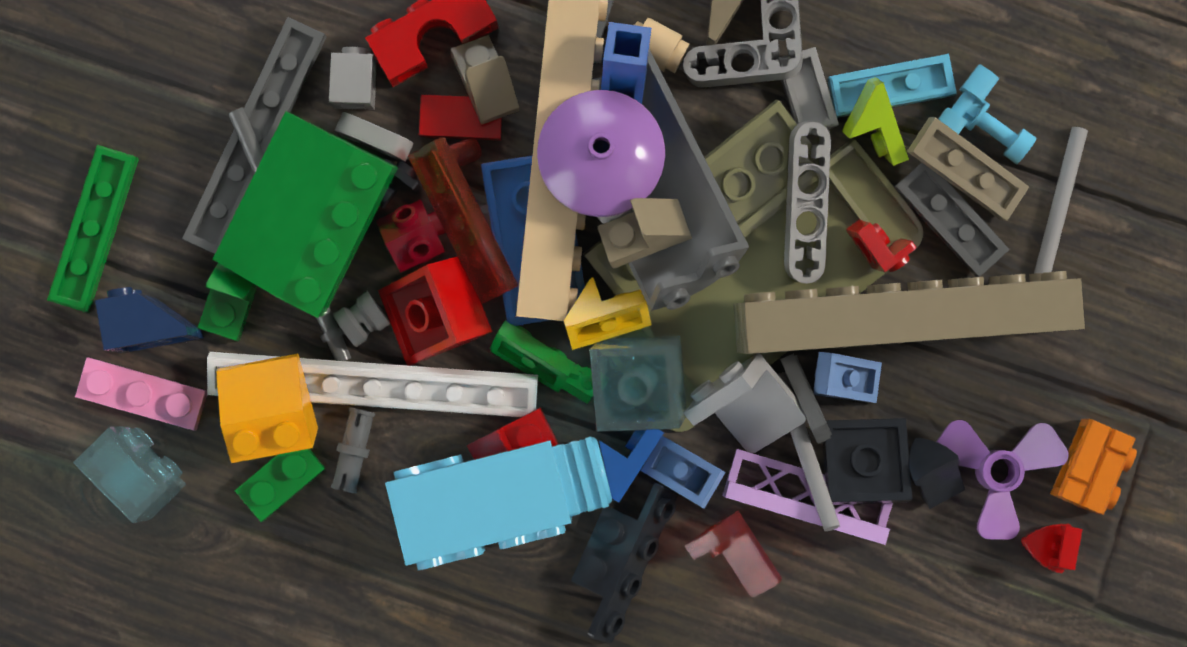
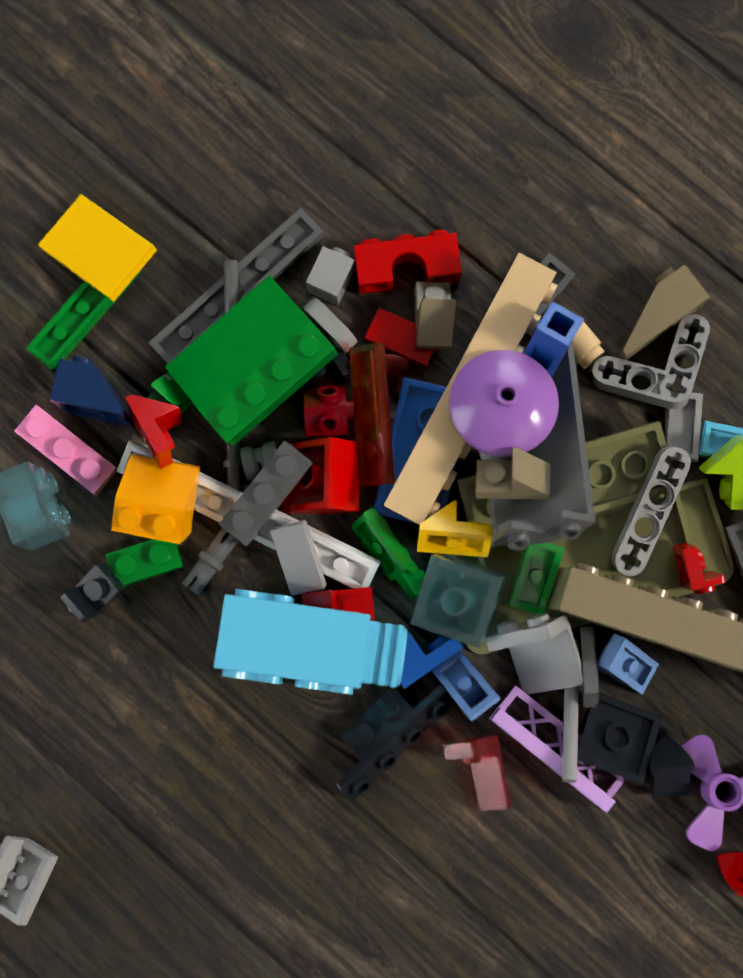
camera: 25 degrees right, 5 degrees down
none -> yellow tile [38,194,157,302]
none -> black bracket [60,562,126,622]
none -> red slope [125,394,182,469]
none -> dark grey plate [219,441,313,546]
none -> light grey tile [270,520,327,596]
none -> green plate [507,542,565,614]

